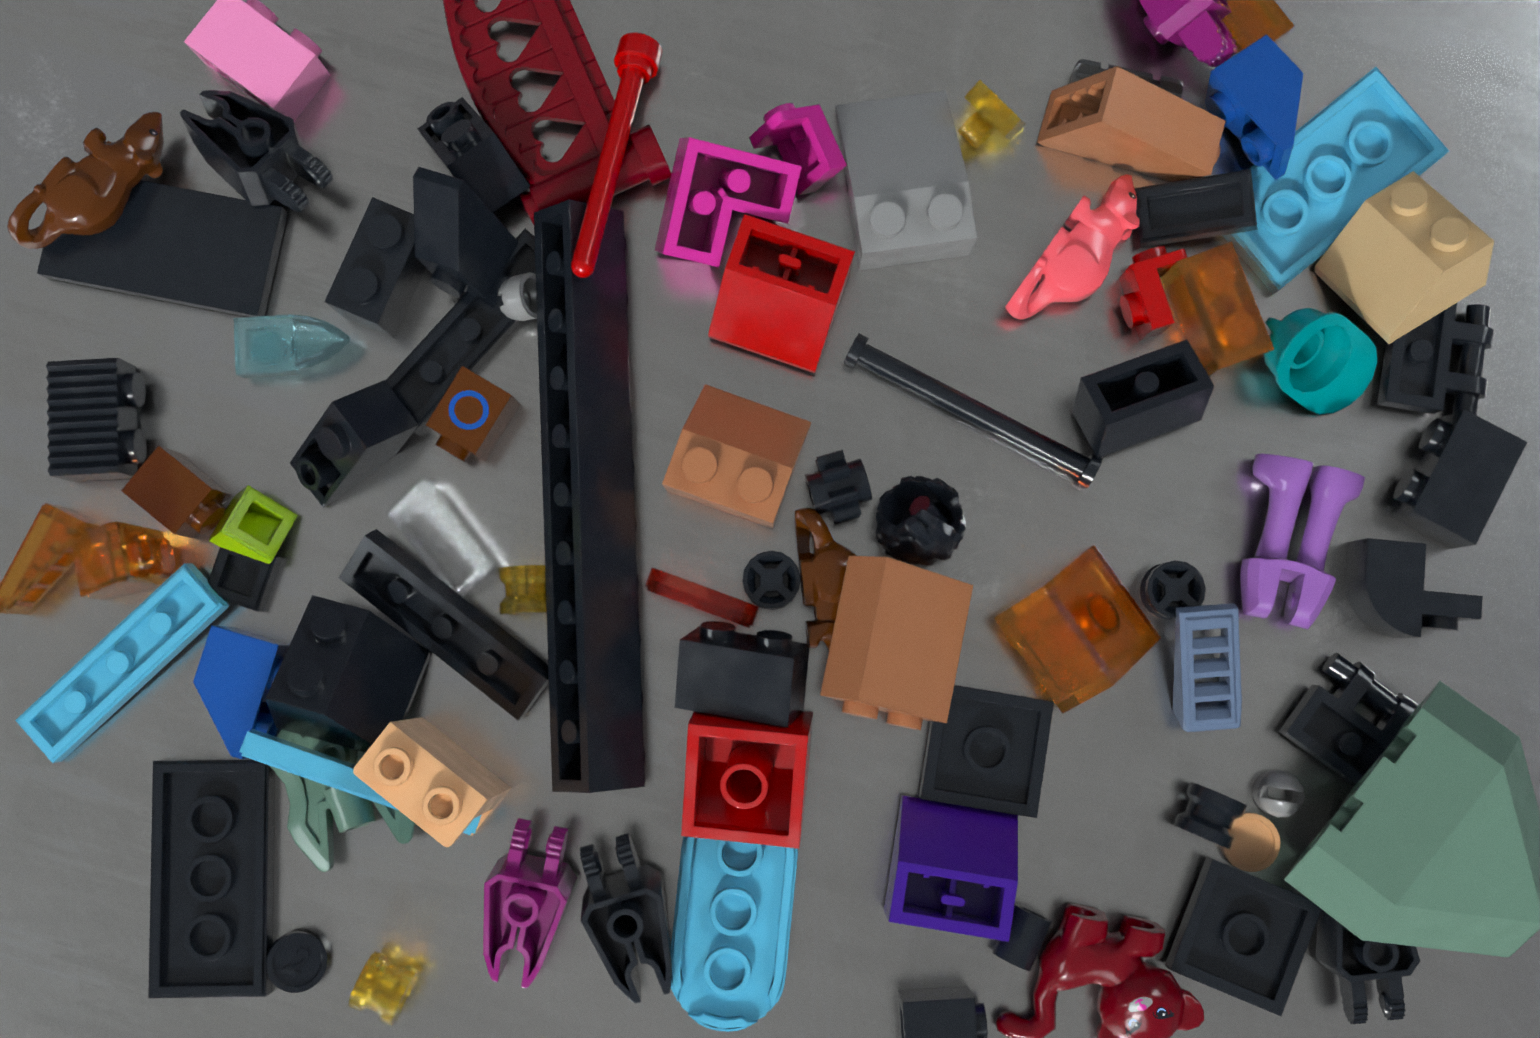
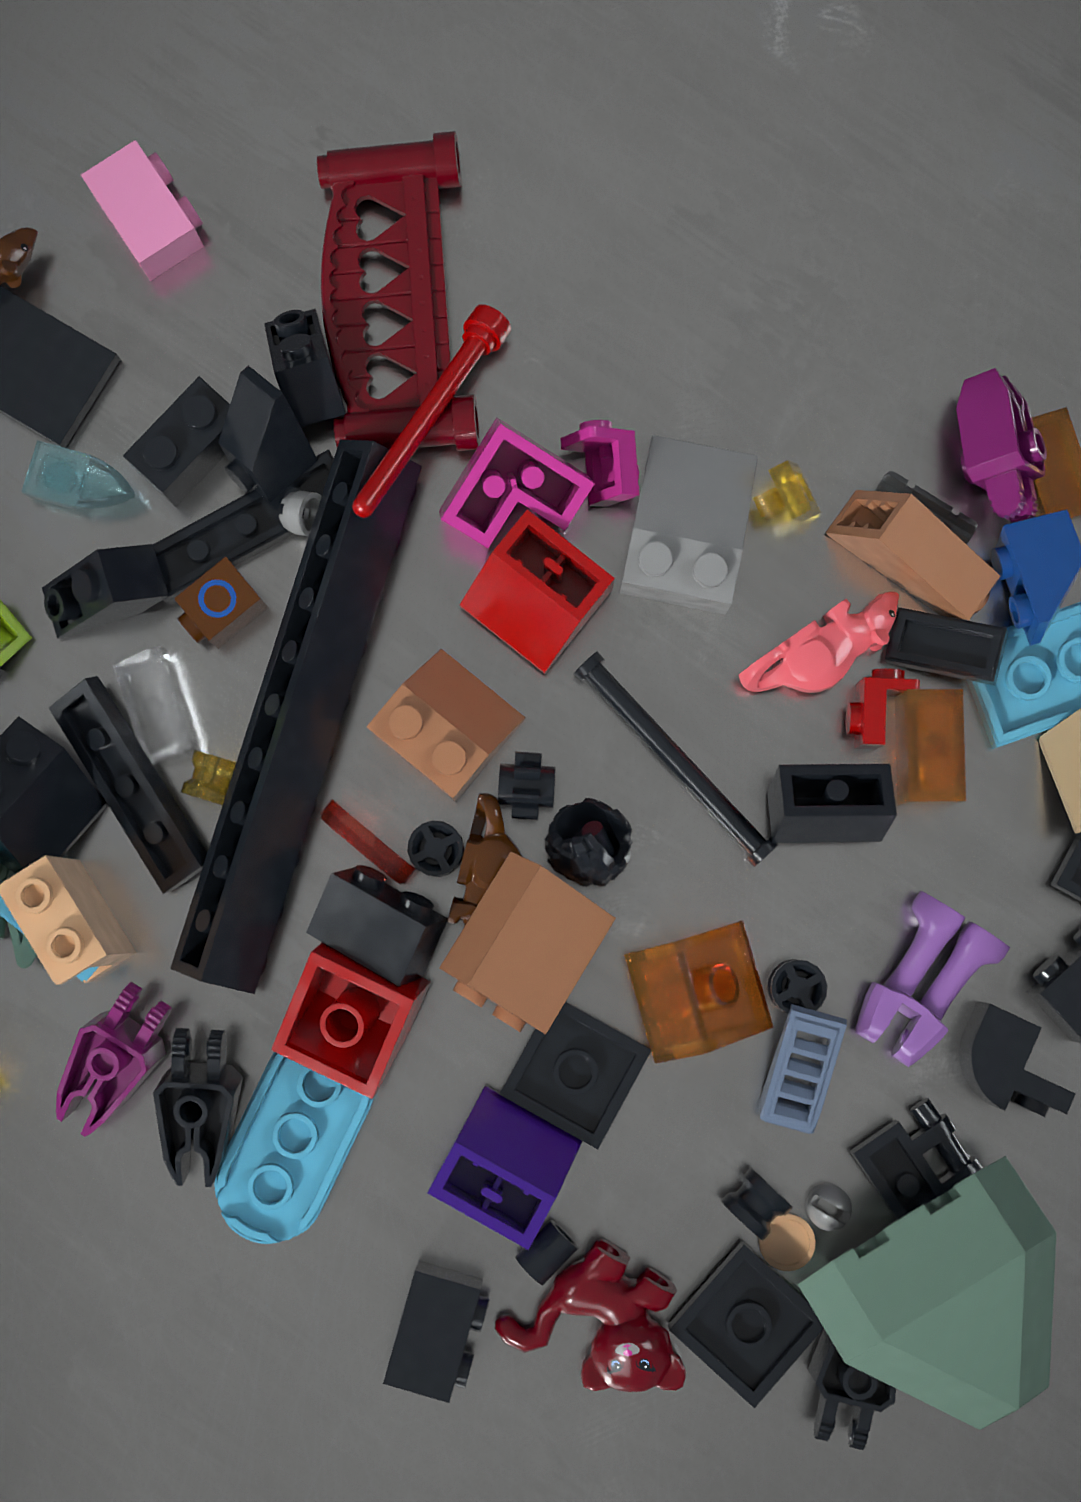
camera: 20 degrees right, 0 degrees up
black hinge [180,90,333,213] -> none
teal piece [1264,308,1377,414] -> none

